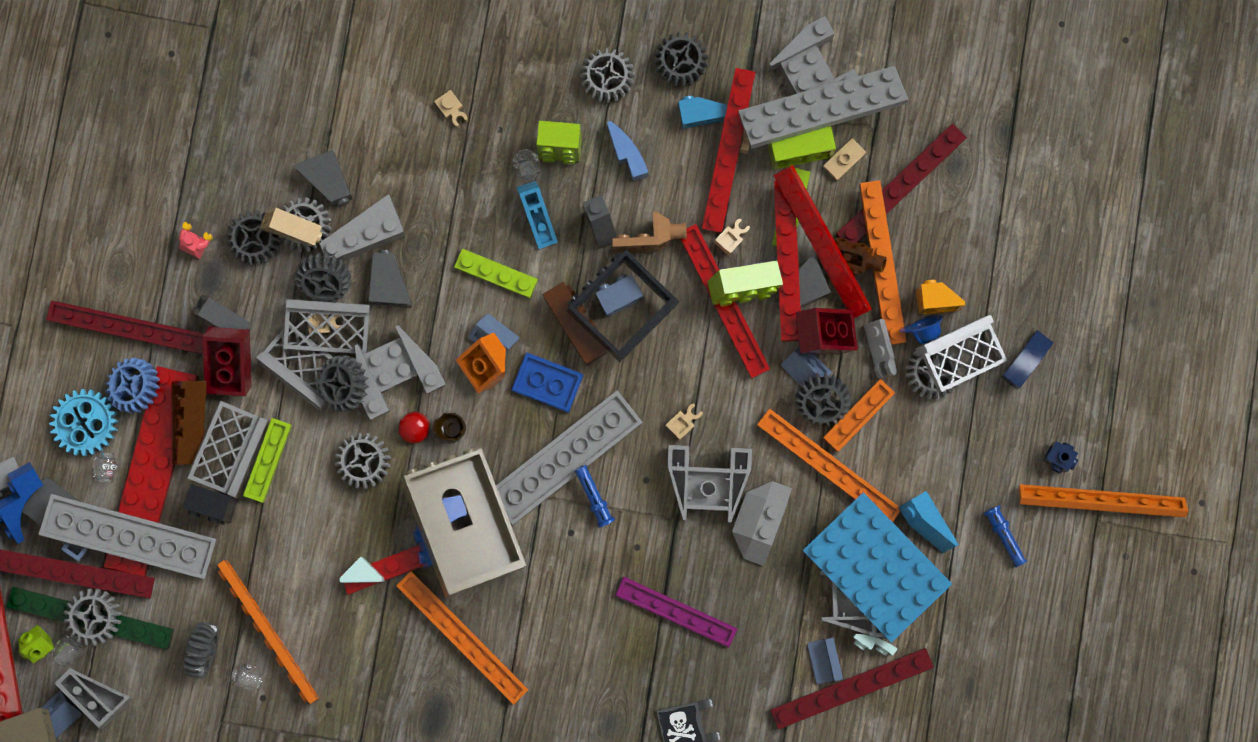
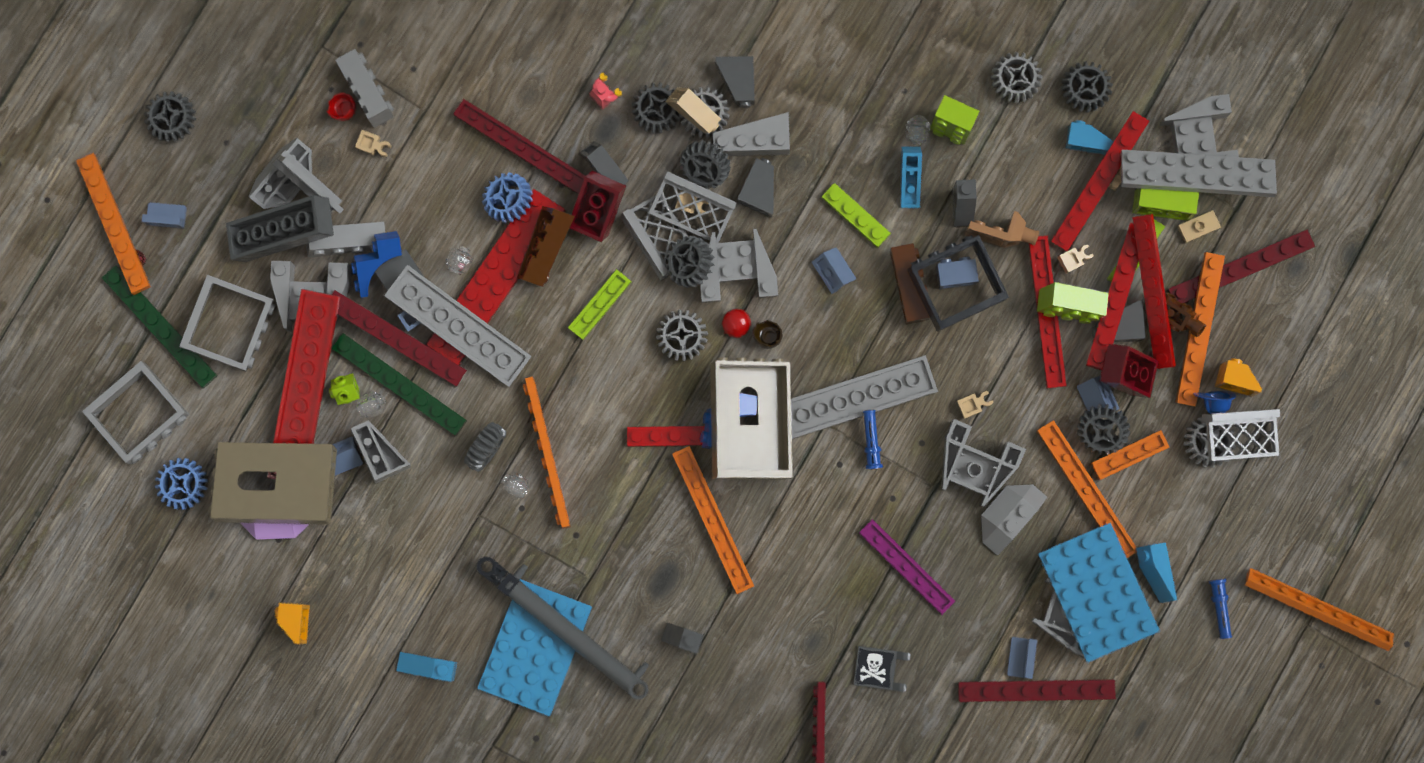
camera: 25 degrees right, 0 degrees up
medium azure gear [49,389,119,456] -> none
light grey gear [64,589,122,646] -> none
black slope [183,484,238,525] -> none
light grey fence [186,401,268,497] -> none
light aqua slope [340,557,384,583] -> none
tan plate [434,90,468,128] -> none
orange slope [456,333,506,394] -> none
blue tile [511,352,584,413] -> none
medium blue slope [607,121,648,181] -> none
light aqua slope [852,634,897,656] -> none
light grey hinge [863,319,897,379] -> none
dark blue slope [1001,330,1054,390] -> none
dark blue brick [1043,441,1078,474] -> none

